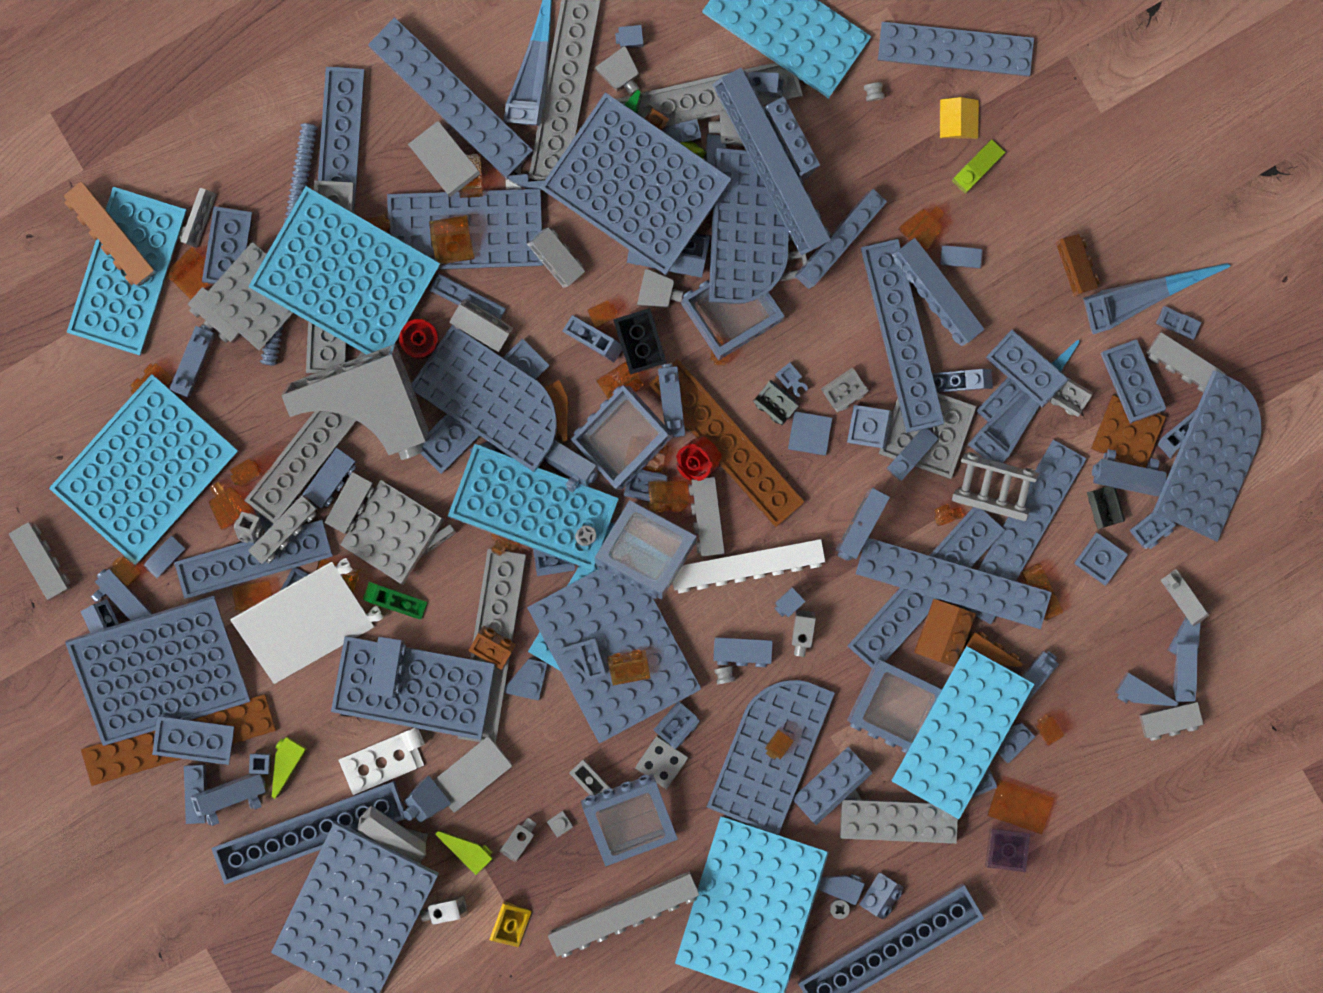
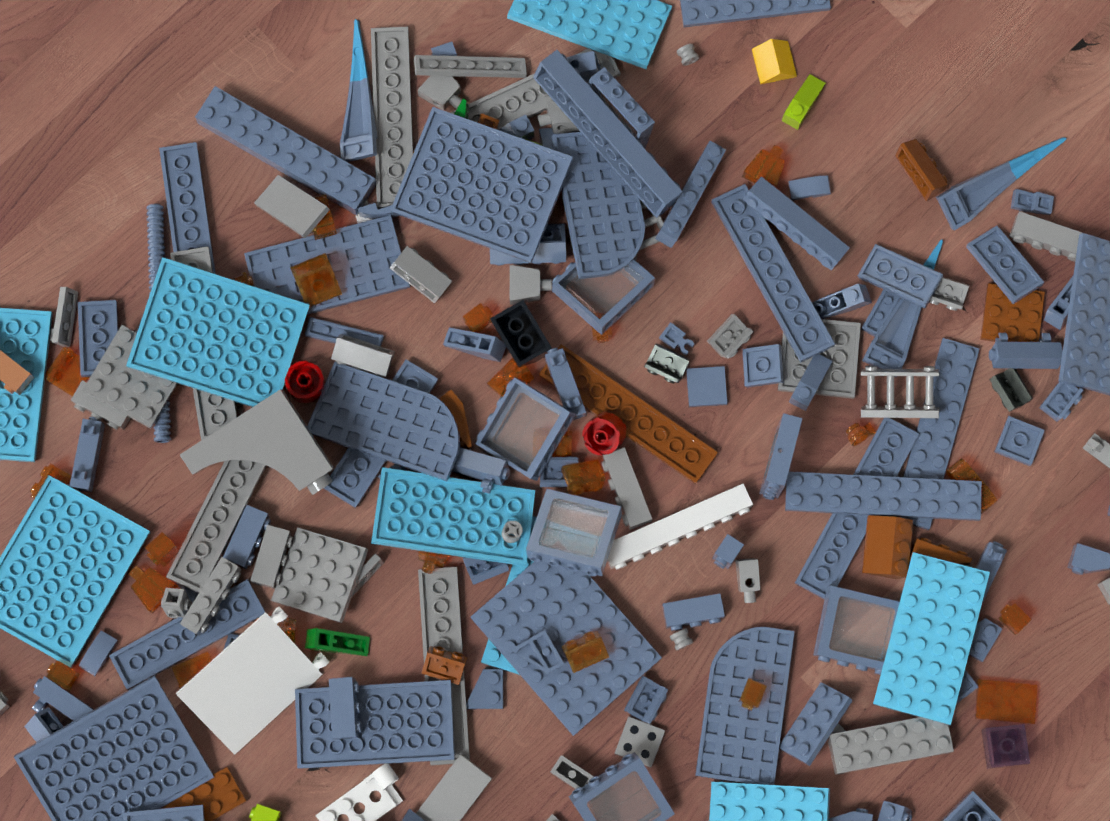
camera: 15 degrees left, 10 degrees down
none -> light grey plate [414,55,527,78]

